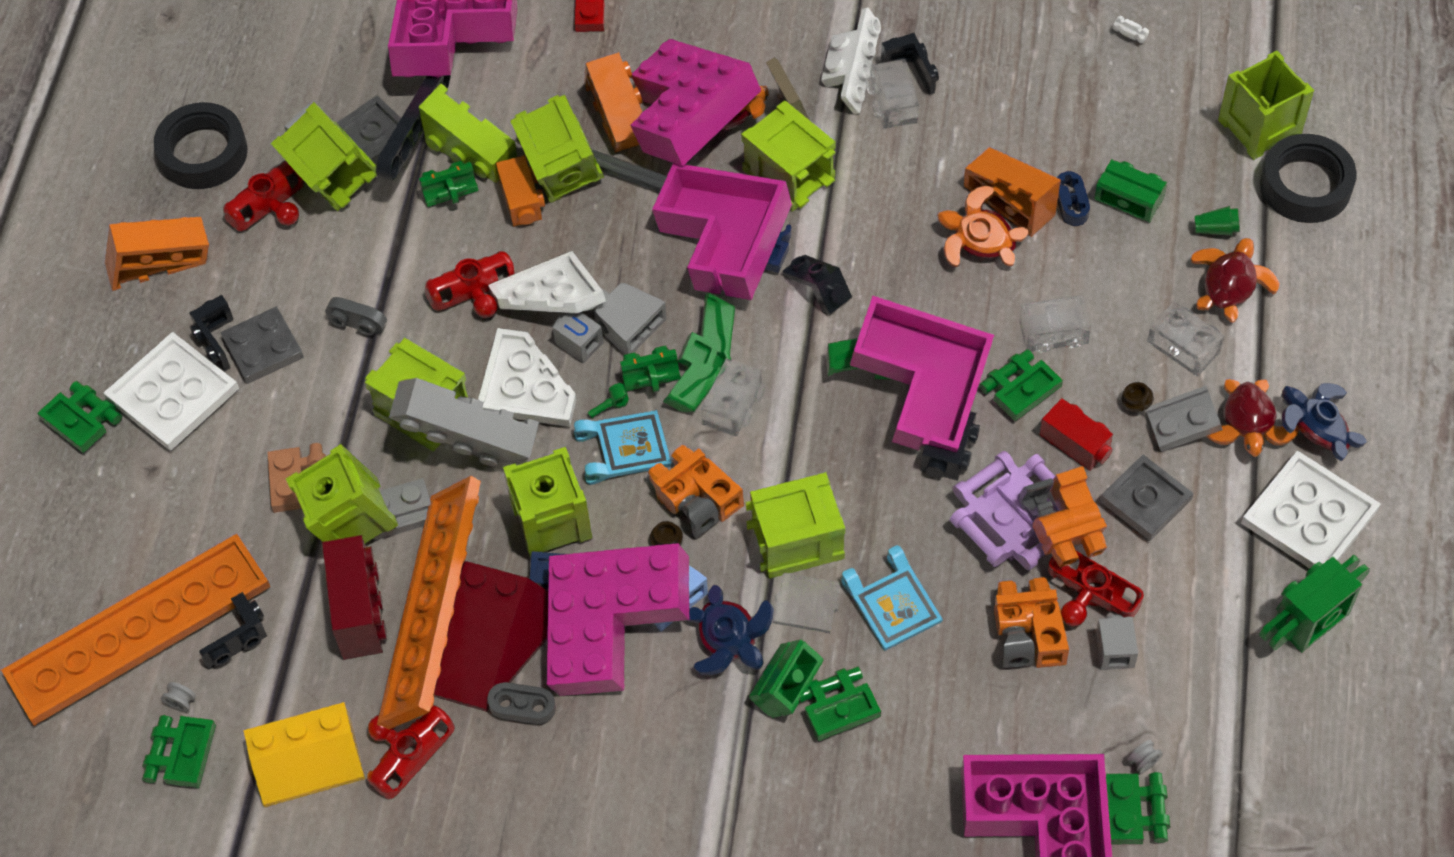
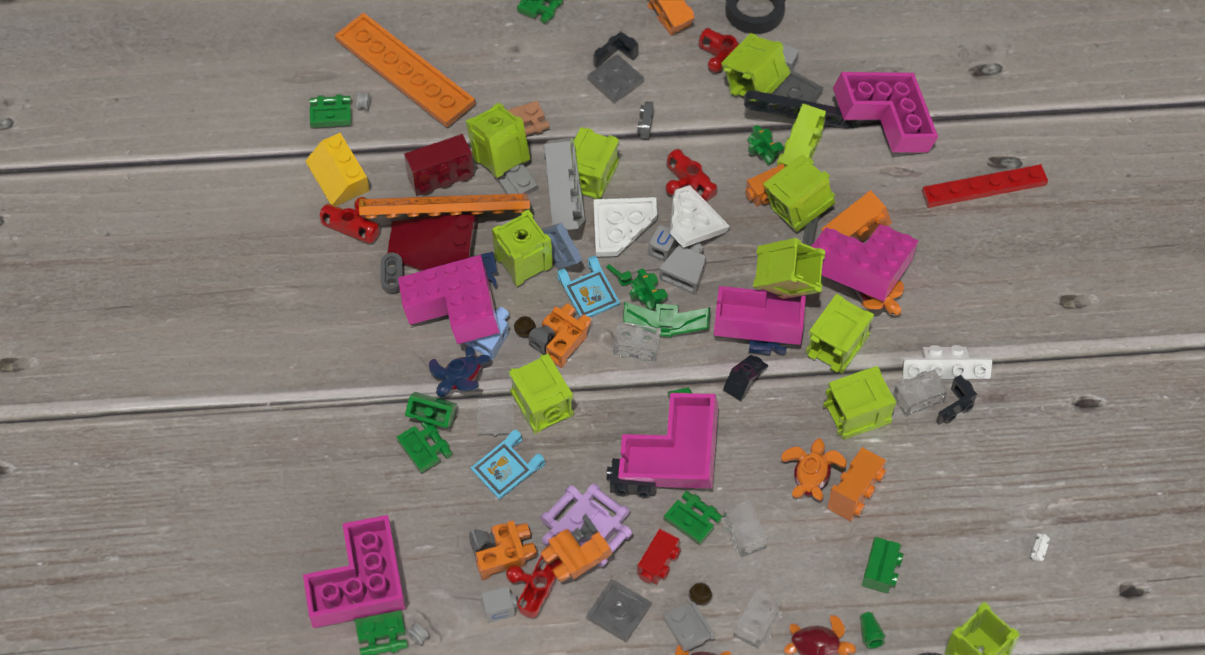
camera: 75 degrees right, 0 degrees up
white plate [104,332,239,451] -> none
black bracket [199,592,267,669] -> none
dark tan plate [766,57,810,120] -> none
dark blue beam [1057,171,1090,226] -> none
none -> sand blue plate [541,222,583,269]
none -> lime container [753,238,825,299]
none -> lime container [823,366,897,440]

